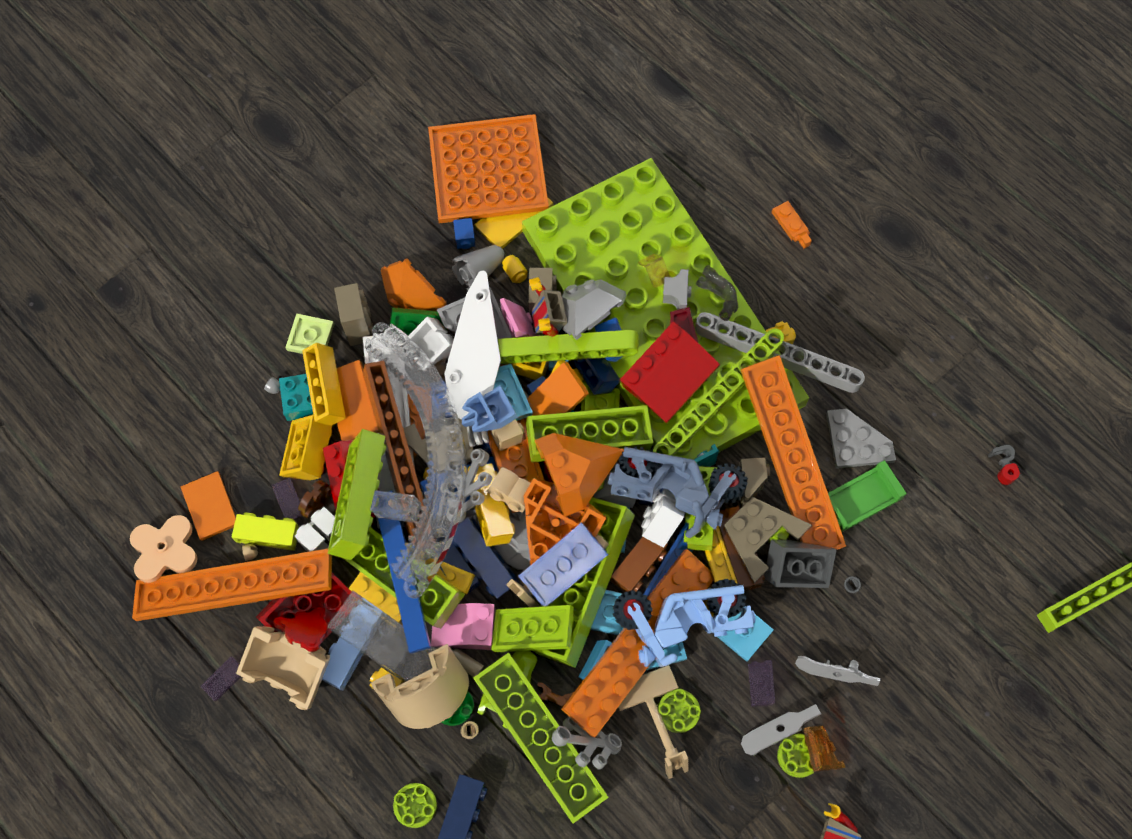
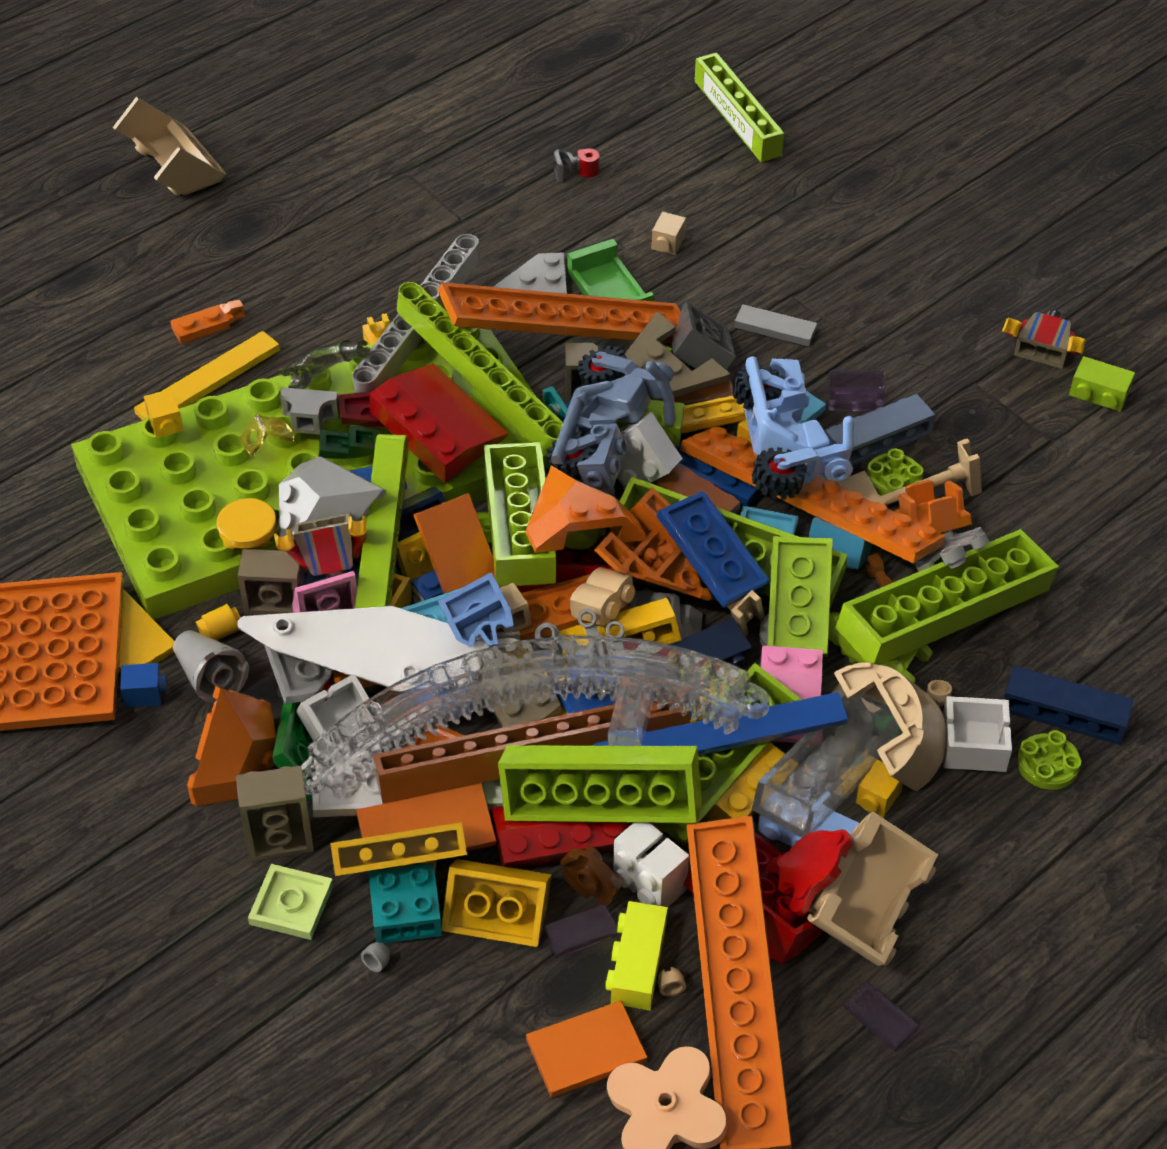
camera: 90 degrees left, 20 degrees down
light grey piece [741,704,821,755] -> none
lime tile [777,733,821,778] -> none
light grey piece [795,656,881,686] -> none
clear orange wing [803,726,845,772] -> none
dark grey hinge [844,576,861,593] -> none
none -> tan windscreen [113,97,226,196]
none -> yellow tile [134,331,280,420]
none -> yellow brick [144,389,184,438]
none -> yellow tile [217,498,277,549]
none -> dark green slope [318,426,379,459]
none -> tan brick [651,211,686,255]
none -> light grey tile [734,304,817,346]
none -> sand blue brick [825,394,935,465]
none -> orange panel [894,480,972,533]
none -> white piece [943,696,1012,772]

